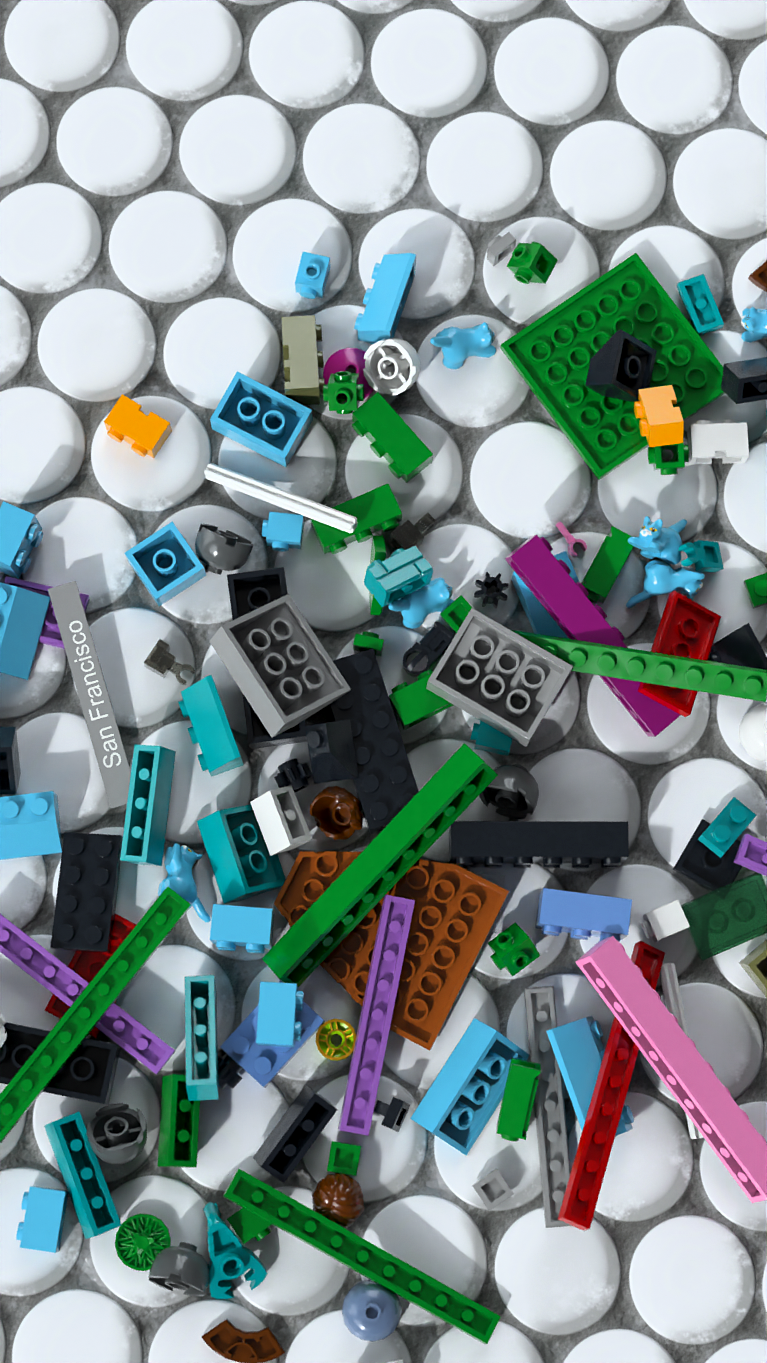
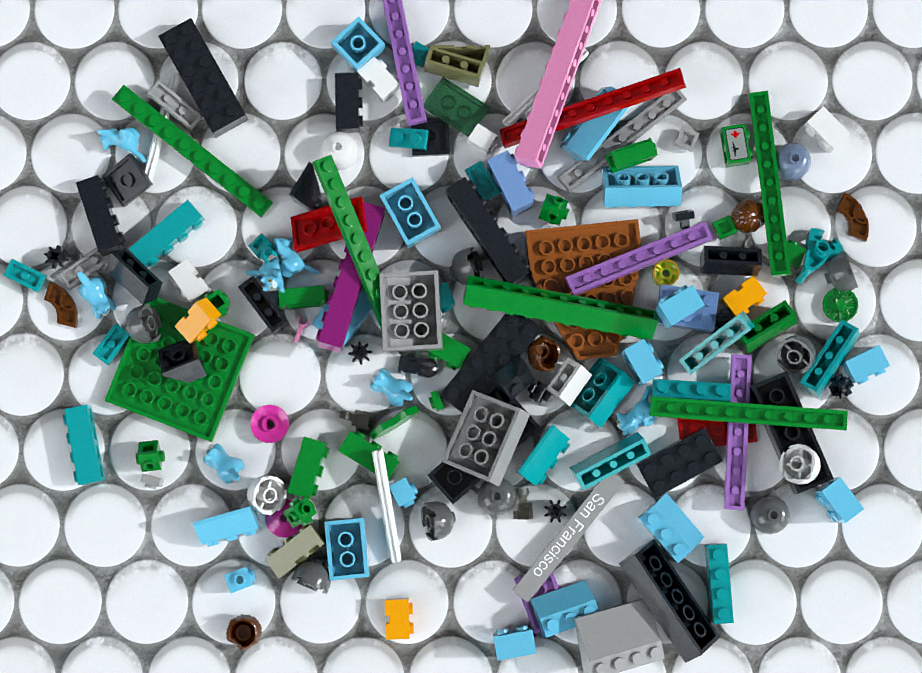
camera: 120 degrees left, 5 degrees up
medium azure brick [125,522,206,607] -> none
teal brick [364,546,433,607] -> none
green plate [439,595,472,633] -> none
none -> teal brick [63,405,105,485]
none -> dark grey cylinder [125,304,162,344]
none -> reddish brown hair [226,614,262,651]
none -> black brick [238,276,290,335]
none -> dark pink dish [250,405,289,443]
none -> dark grey cylinder [291,559,331,594]
none -> medium azure brick [379,177,441,248]
none -> teal plate [464,161,500,202]
none -> dark grey cylinder [478,478,516,516]
none -> black gear [544,500,567,523]
none -> teal brick [651,379,731,402]
none -> brick [719,124,753,168]
none -> light orange brick [720,276,767,317]
none -> black gear [828,374,854,399]

